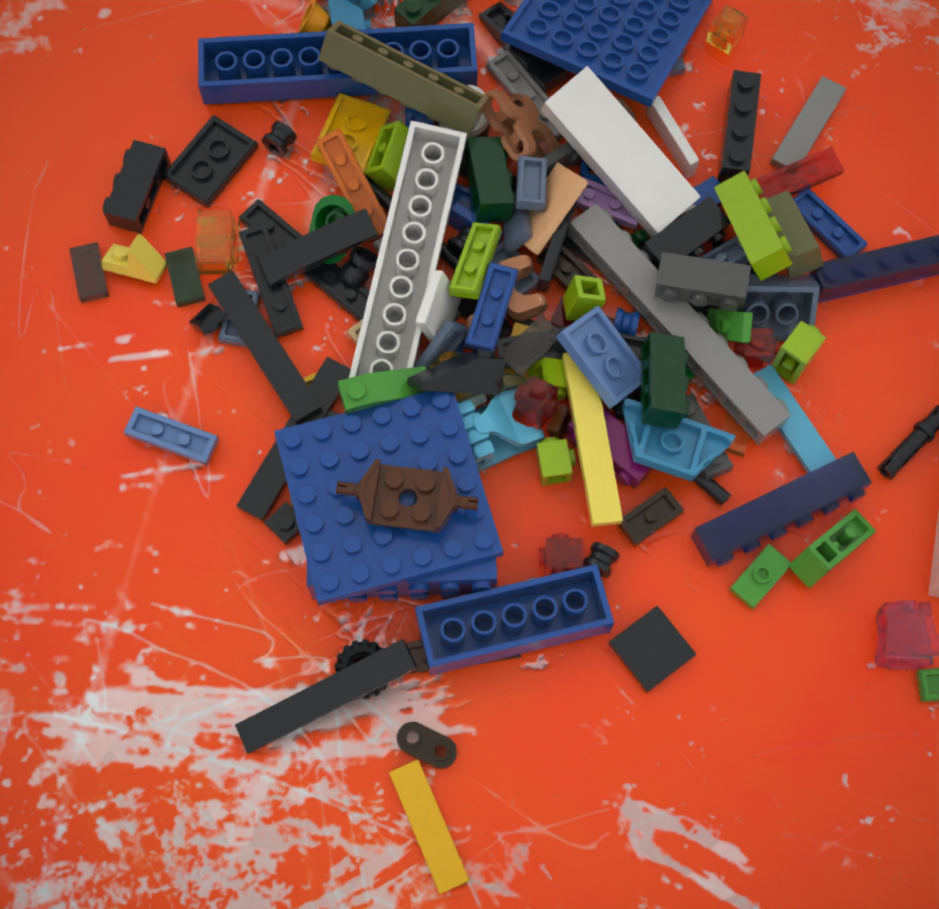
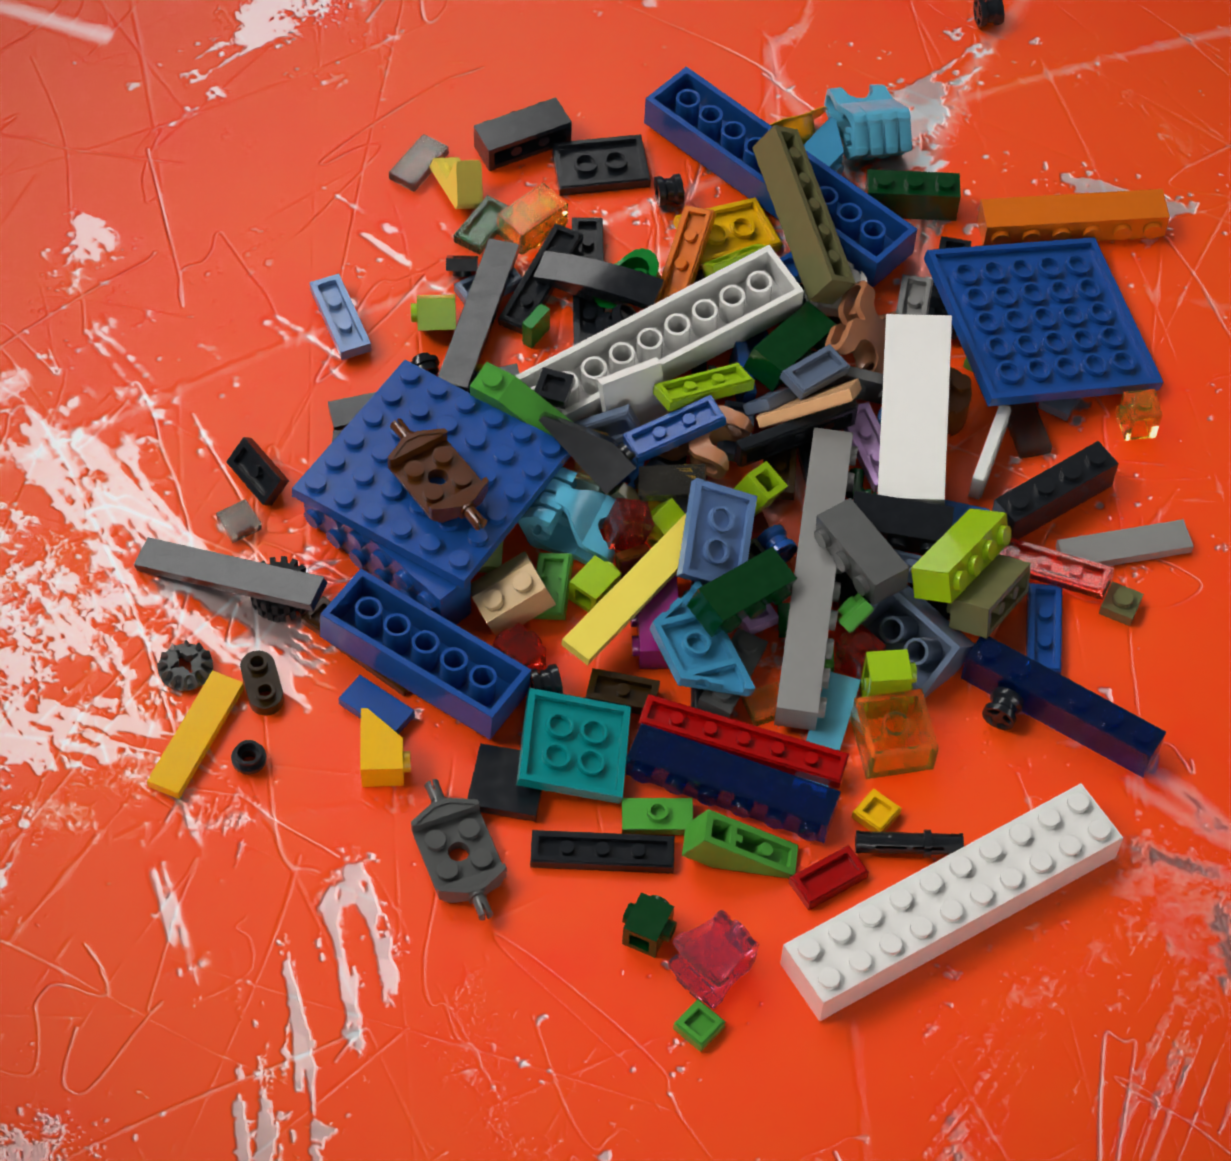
camera: 45 degrees right, 15 degrees down
none -> dark grey gear [157,640,213,691]
none -> clear smoke tile [216,499,262,543]
none -> black plate [226,437,289,506]
none -> black plate [231,740,267,774]
none -> blue tile [338,675,415,734]
none -> yellow slope [360,708,411,787]
none -> lime brick [411,294,456,331]
none -> black plate [411,352,440,375]
none -> dark grey plate [411,779,507,921]
none -> tan slope [471,551,556,639]
none -> teal plate [516,688,631,804]
none -> green tile [522,304,550,349]
none -> black tile [530,830,674,874]
none -> bright green plate [533,553,574,620]
none -> black plate [534,367,575,409]
none -> dark green brick [622,892,677,958]
none -> red tile [637,694,849,789]
none -> red tile [789,845,869,911]
none -> brick [850,689,939,779]
none -> yellow tile [851,788,902,832]
none -> black wheel [982,687,1024,730]
none -> clear smoke tile [1007,402,1052,459]
none -> olive plate [1099,581,1144,626]

